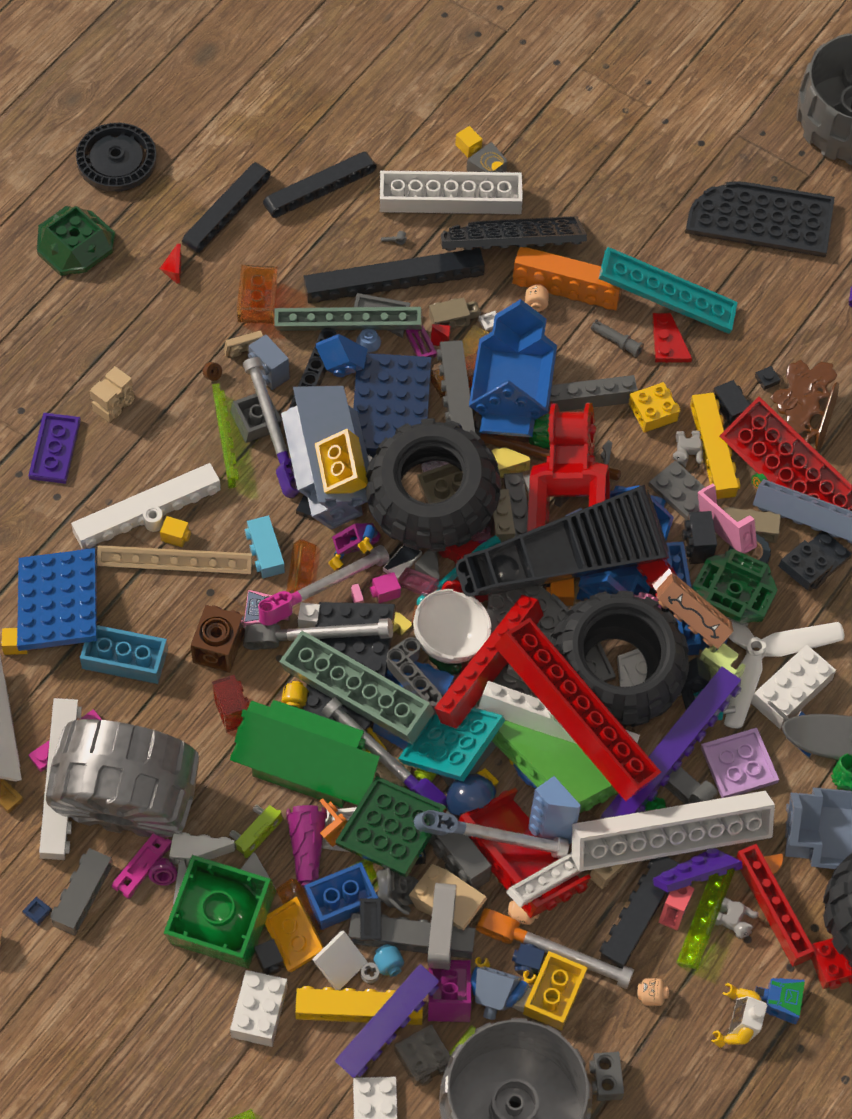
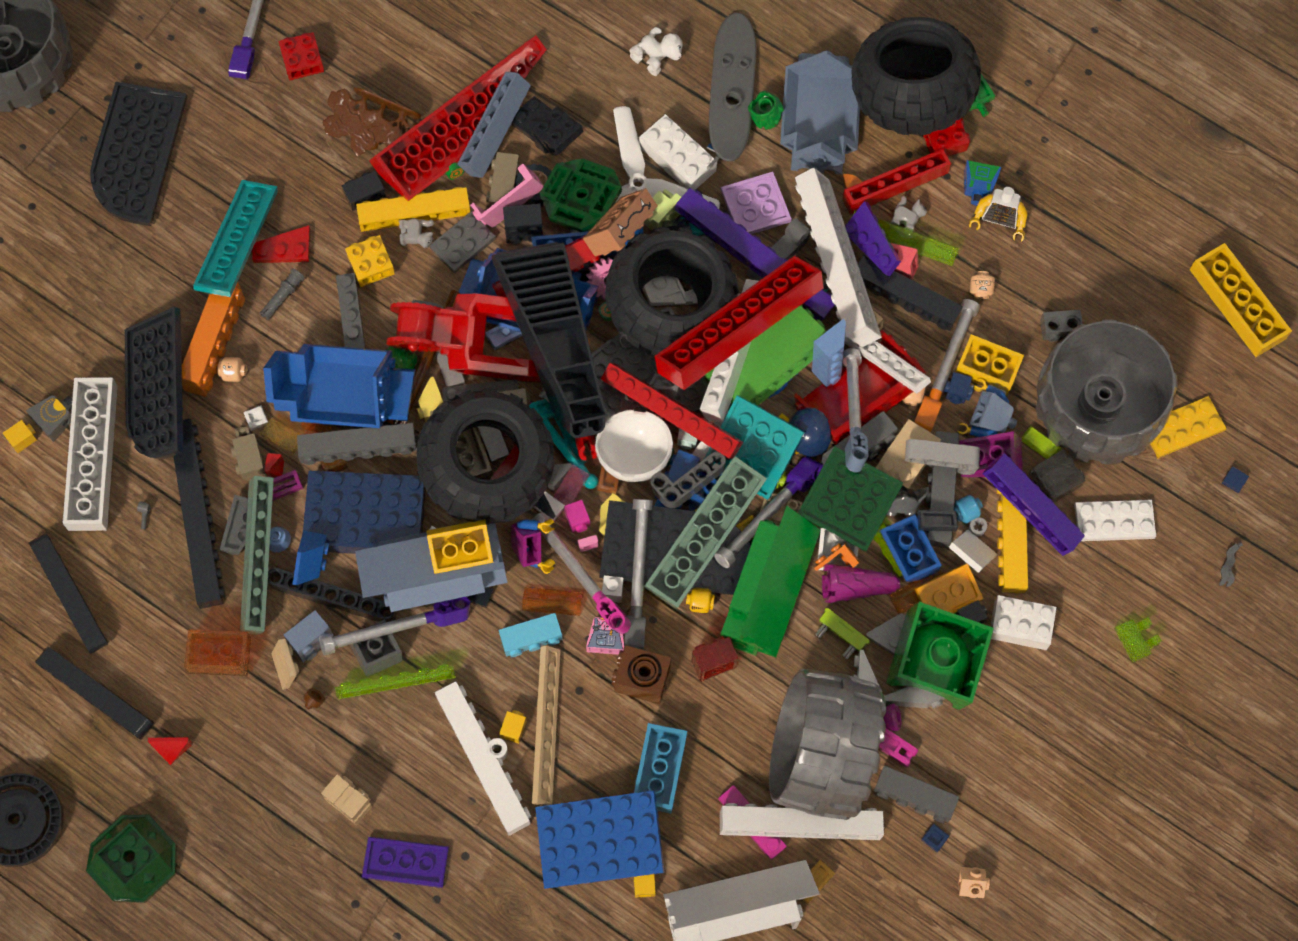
camera: 90 degrees left, 10 degrees up
black plate [755,366,780,390] -> none

